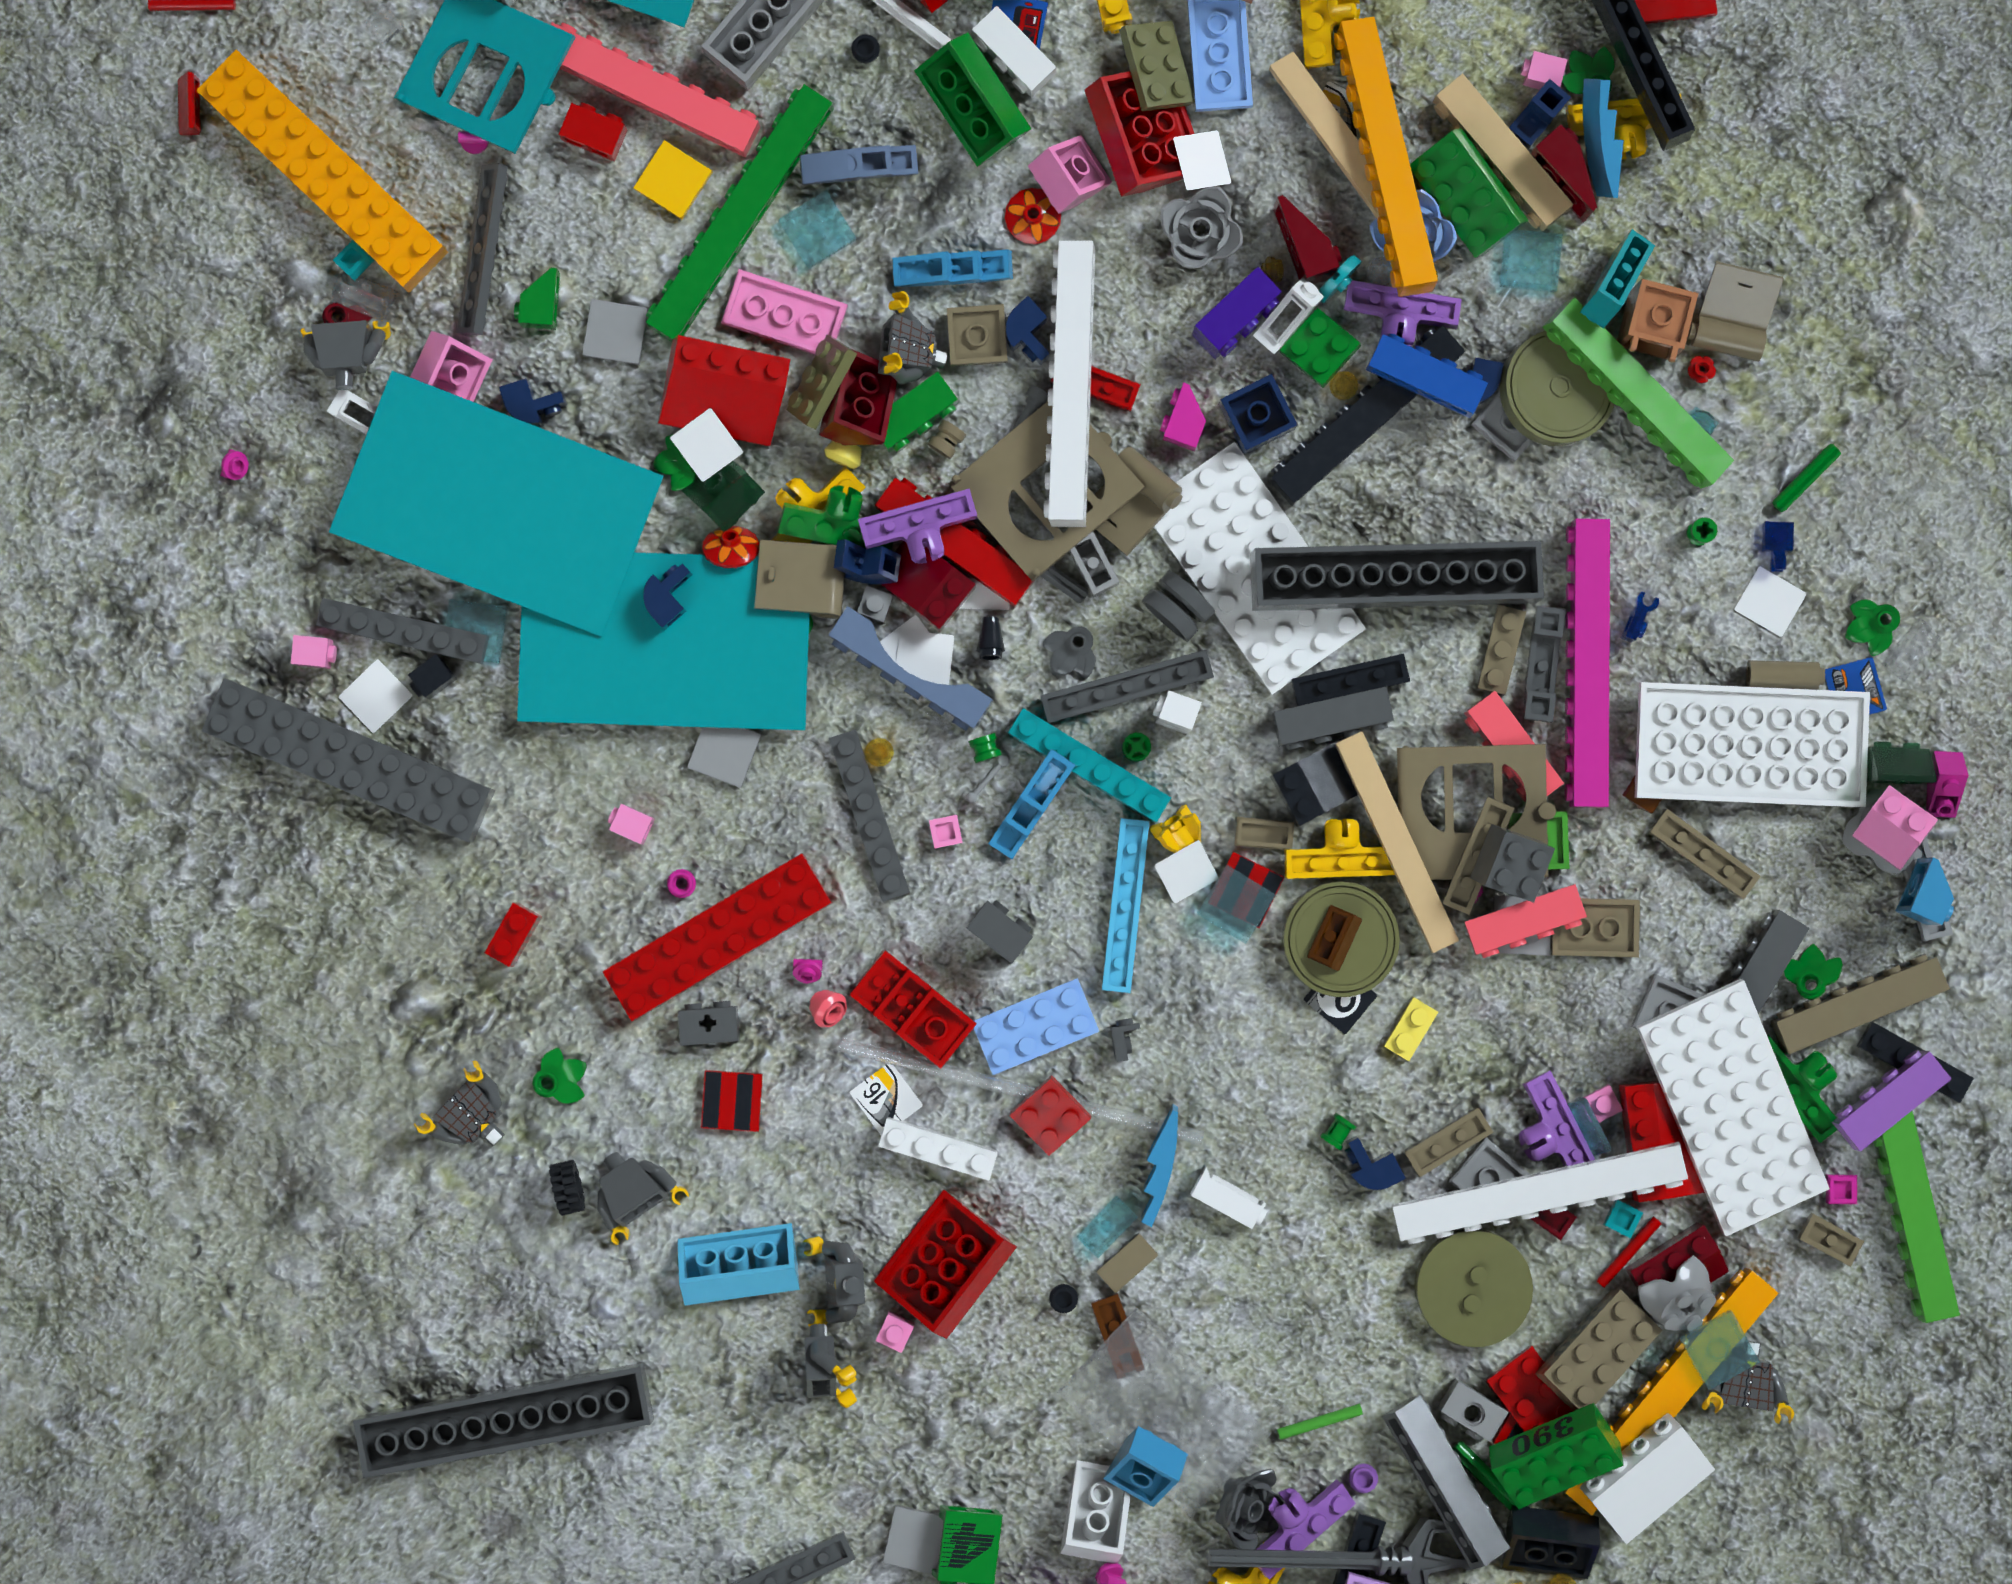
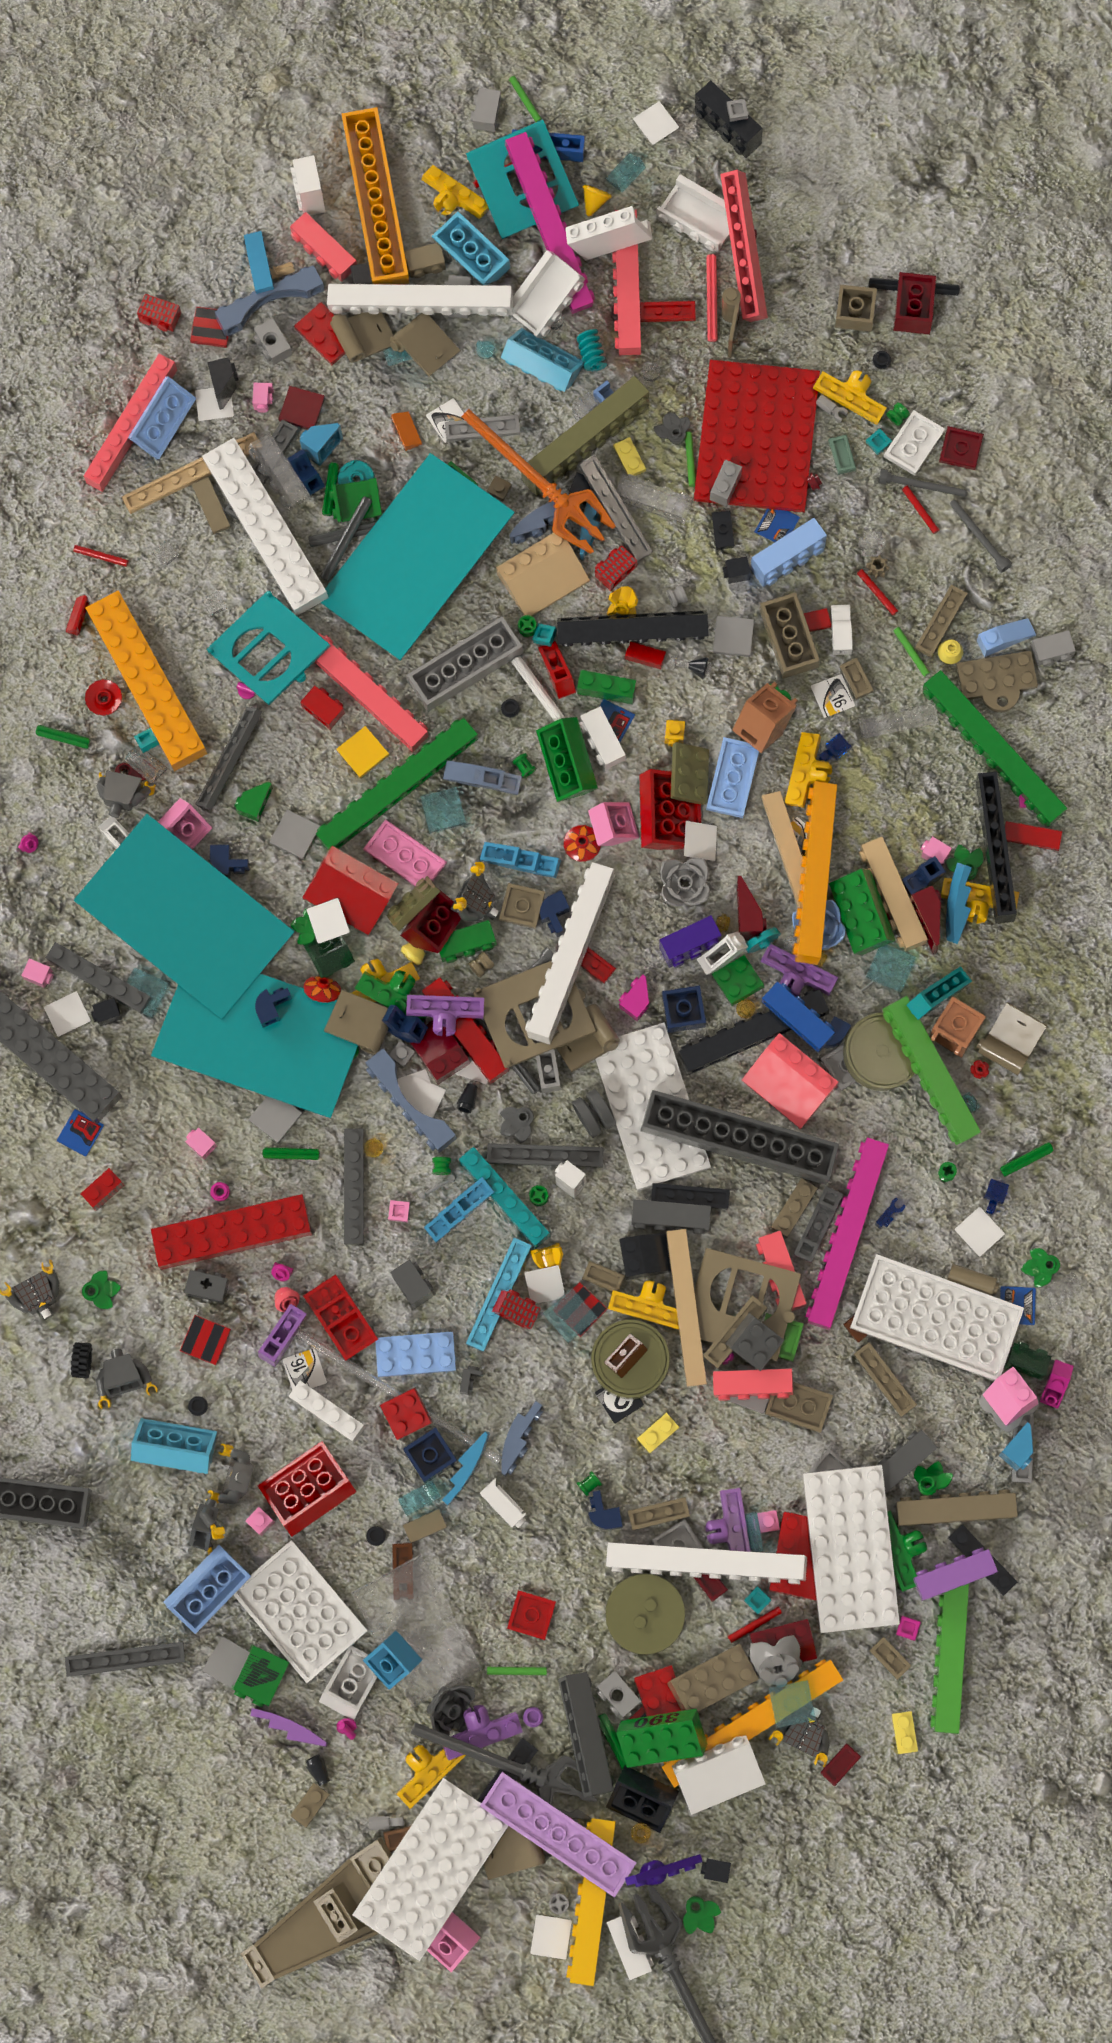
camera: 25 degrees right, 10 degrees down
none -> green axle [36,725,91,749]
none -> sticker [57,1109,104,1157]
none -> red dish [85,679,122,716]
none -> light blue brick [164,1545,251,1634]
none -> black plate [188,1396,208,1416]
none -> white plate [234,1540,368,1684]
none -> medium lavender slope [258,1304,307,1367]
none -> green axle [262,1147,320,1160]
none -> dark blue brick [403,1427,458,1484]
none -> red brick [492,1289,541,1329]
none -> sand blue slope [501,1401,544,1477]
none -> red plate [507,1590,556,1640]
none -> green bush [512,753,537,778]
none -> coral slope [741,1033,839,1130]
none -> dark red tile [820,1743,861,1787]
none -> light yellow plate [891,1711,918,1754]

